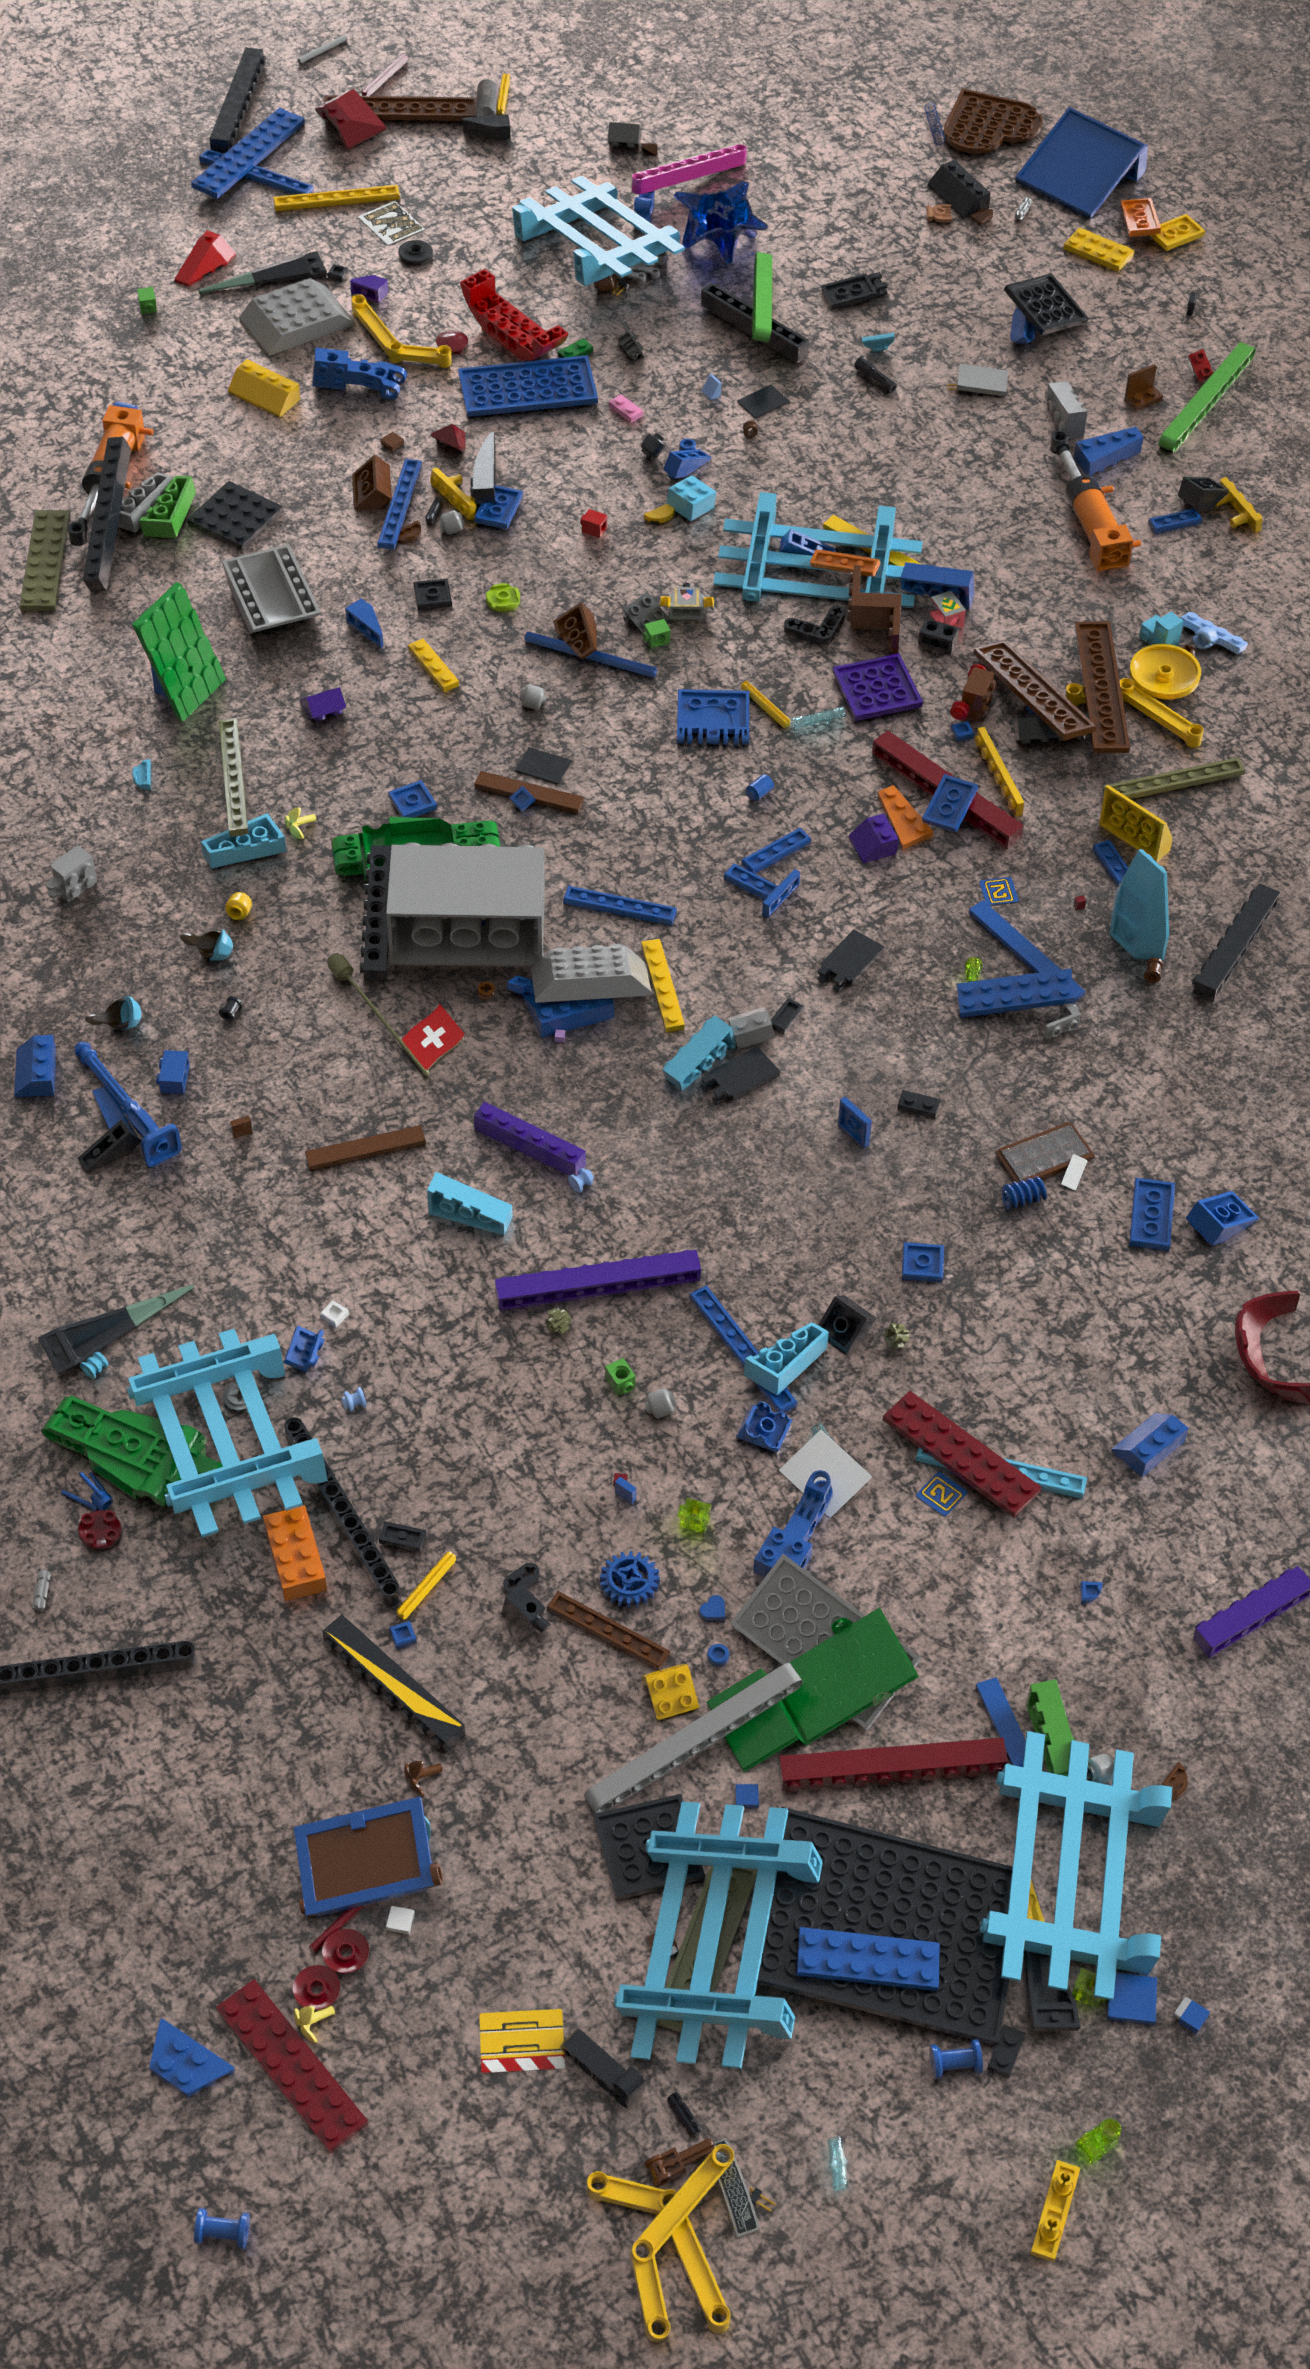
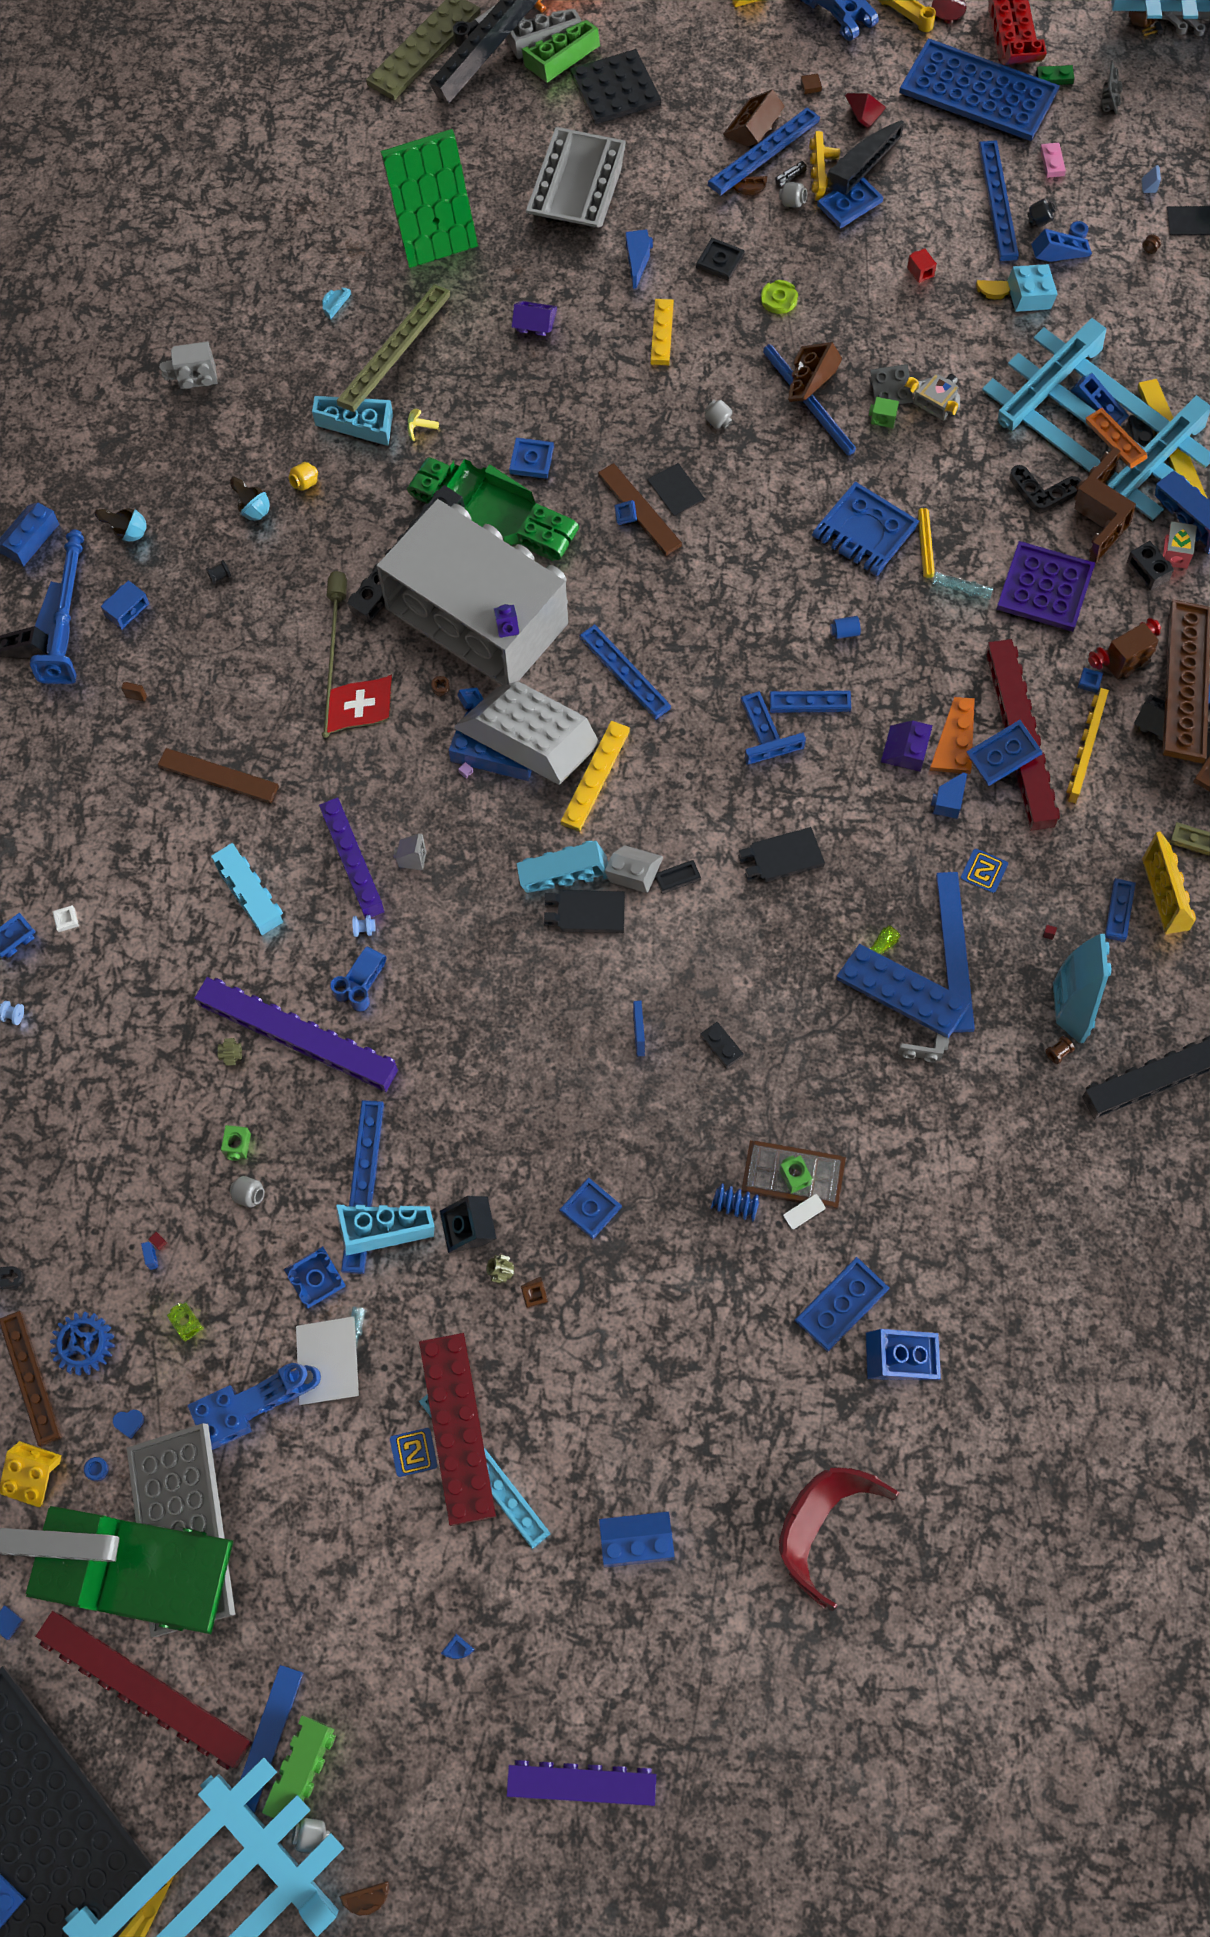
camera: 40 degrees right, 15 degrees up
none -> blue piece [330,946,387,1011]
none -> light grey slope [394,833,426,870]
none -> dark purple bracket [494,604,519,638]
none -> reddish brown slope [521,1277,548,1308]
none -> bright green brick [779,1155,812,1194]
none -> blue slope [931,773,967,819]
none -> blue tile [978,140,1019,261]

